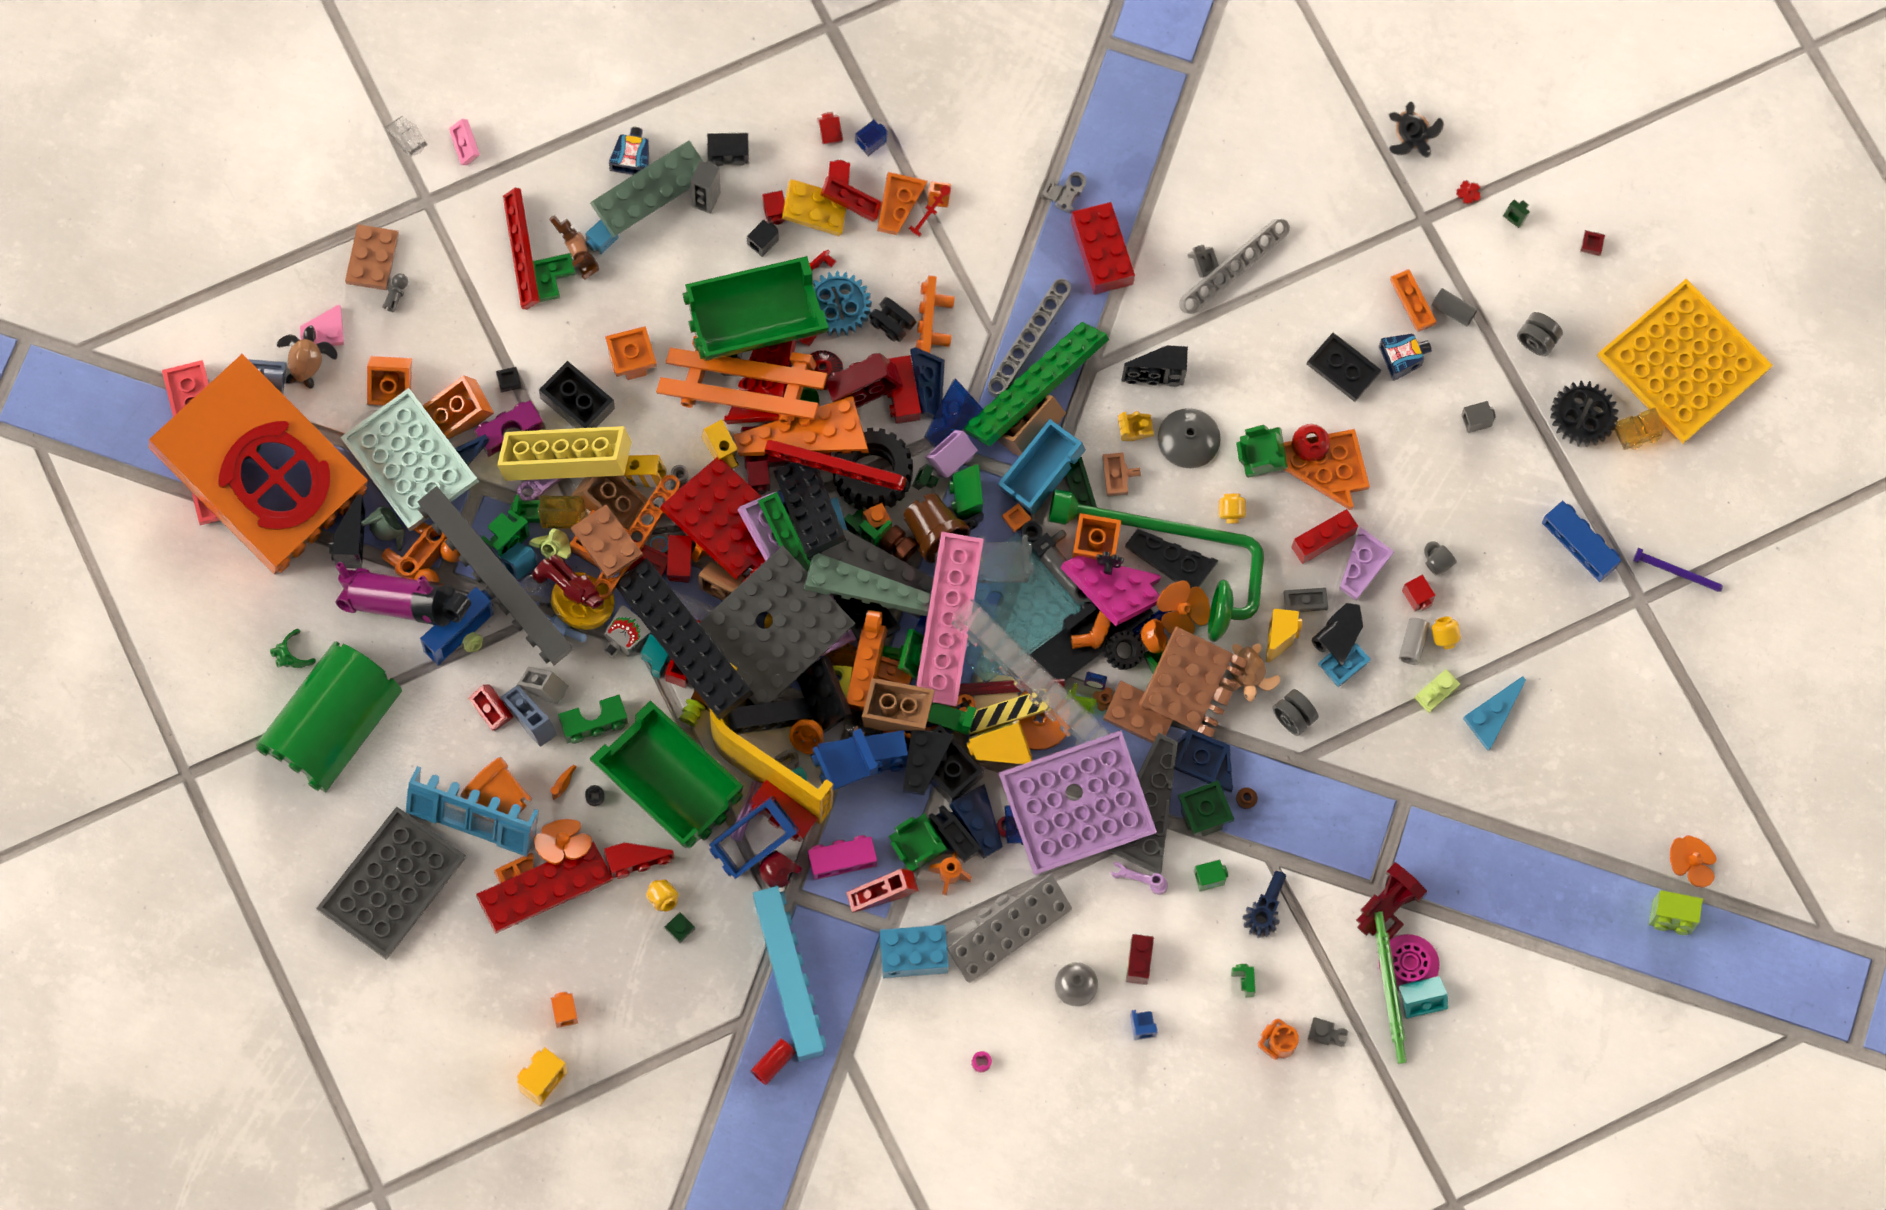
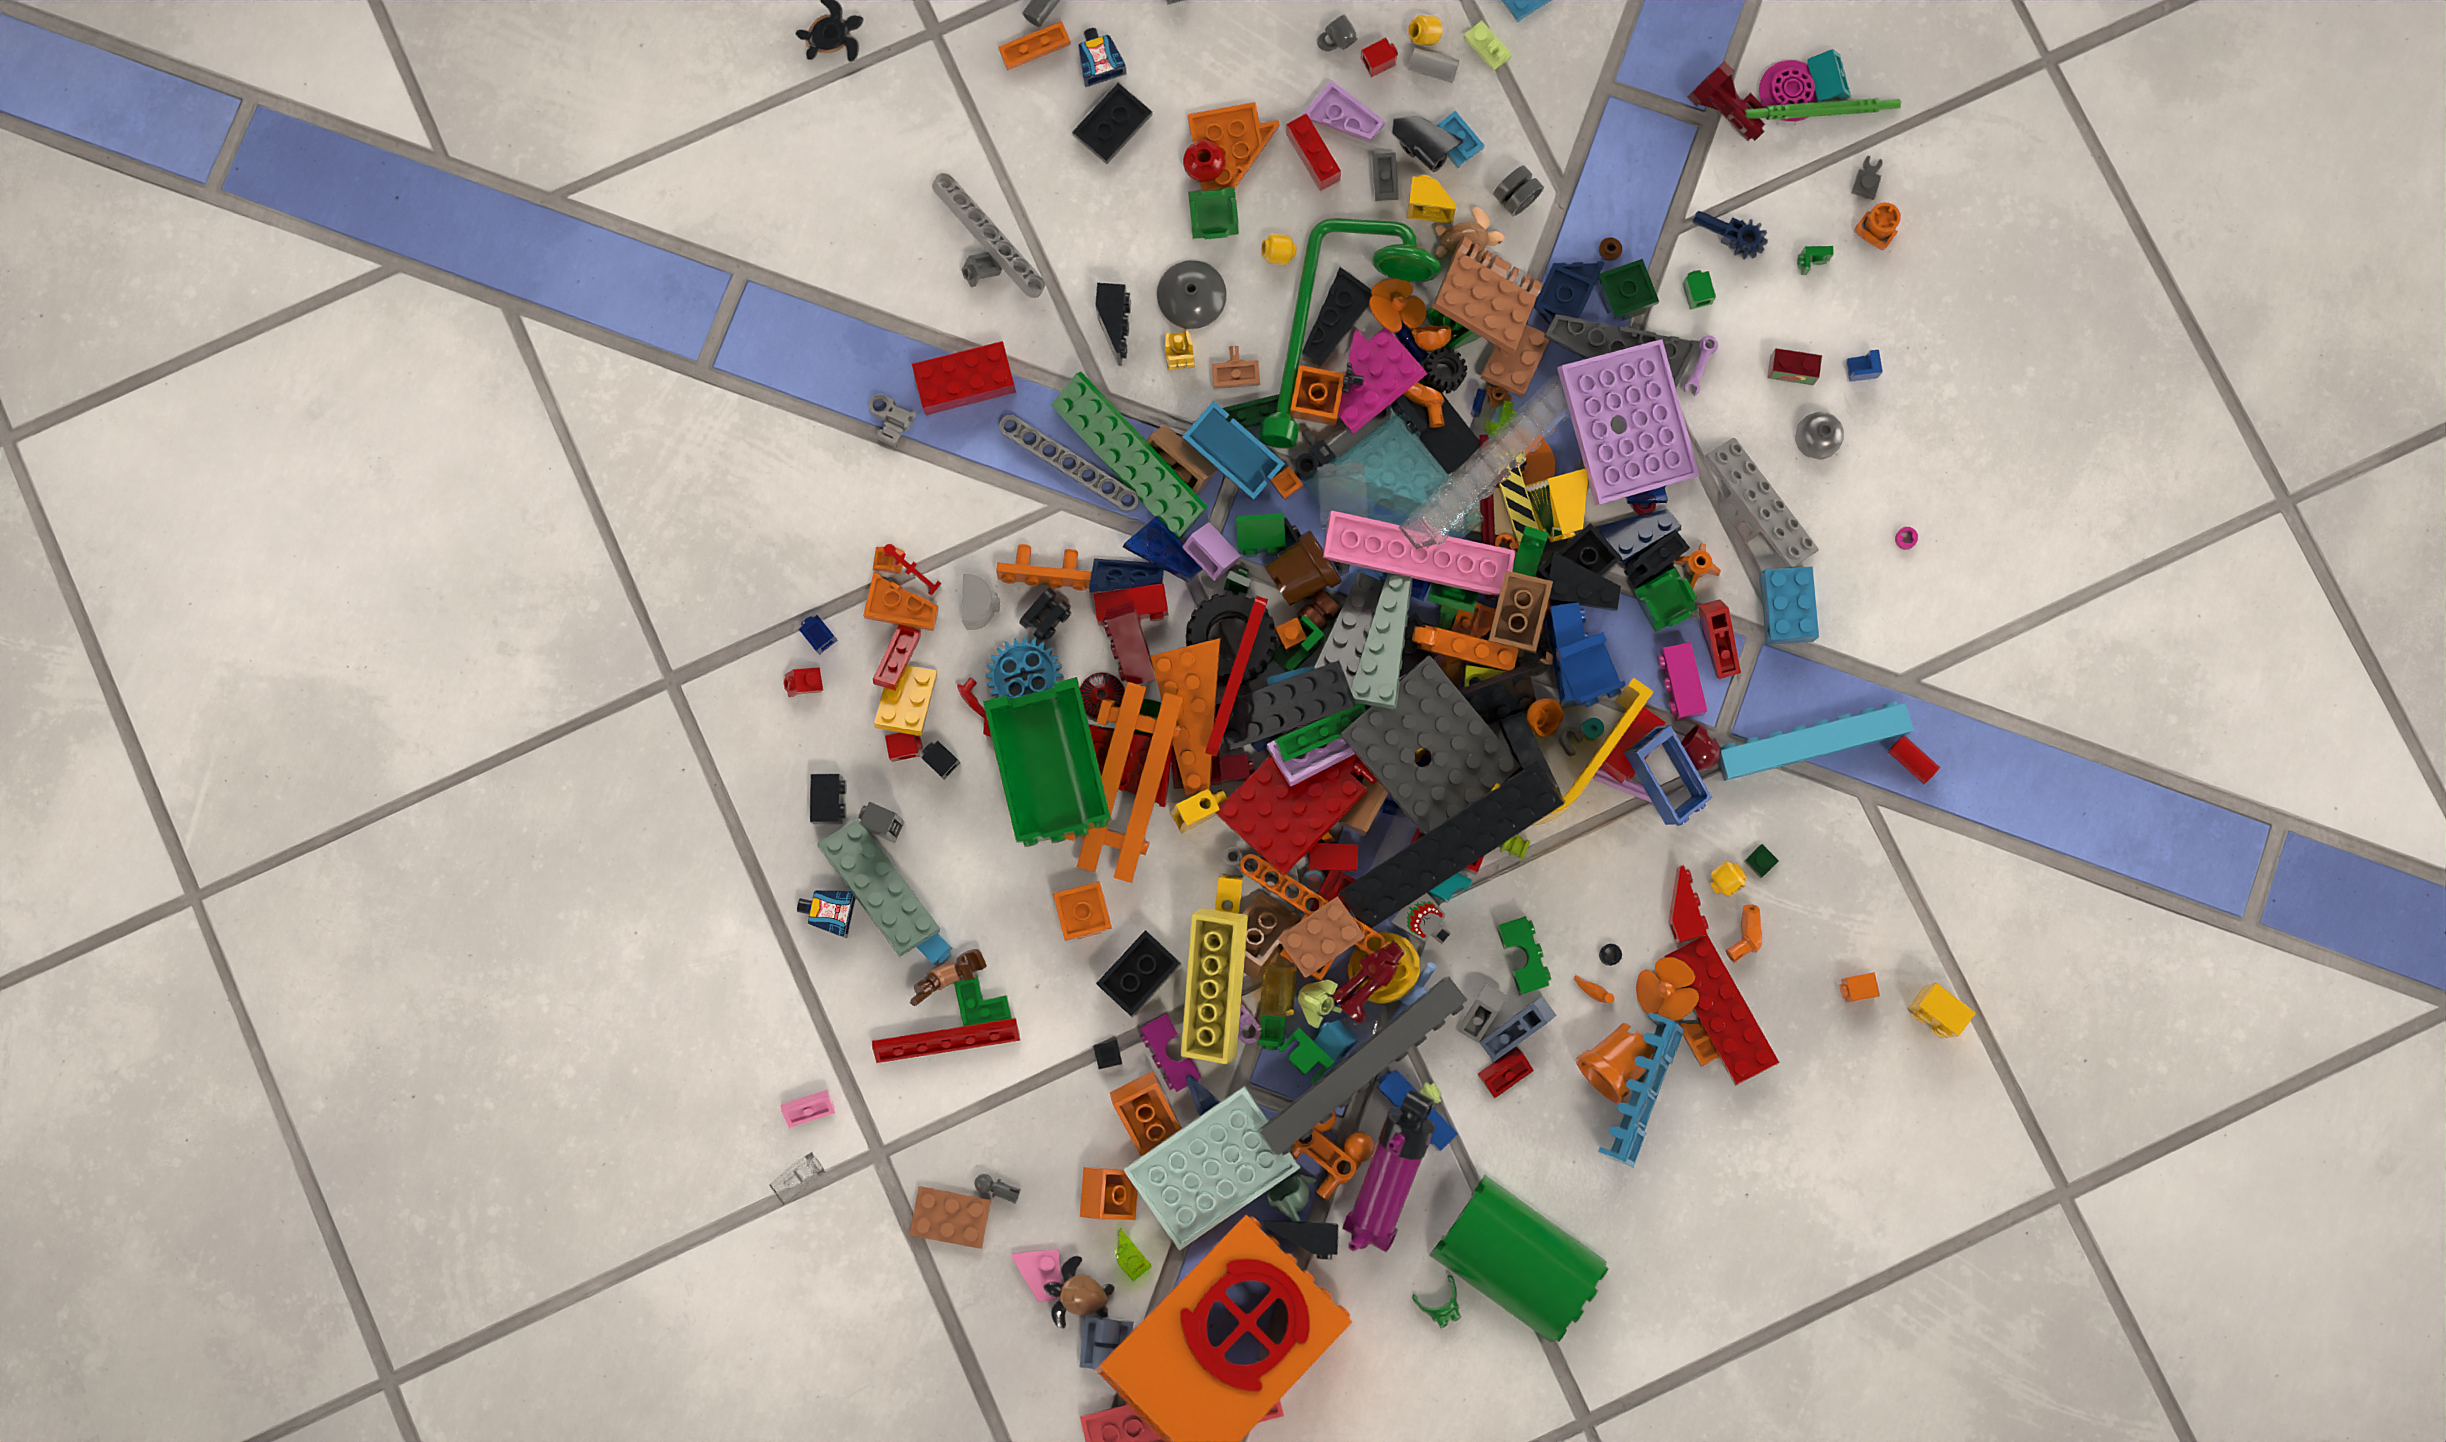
camera: 80 degrees left, 10 degrees up
dark grey plate [316,806,466,960] -> none
green cylinder [590,700,744,849] -> none
red brick [829,160,850,185] -> none
none -> light grey brick [962,574,1000,630]
none -> clear neon green slope [1115,1228,1152,1282]
none -> orange arm [1726,904,1762,963]

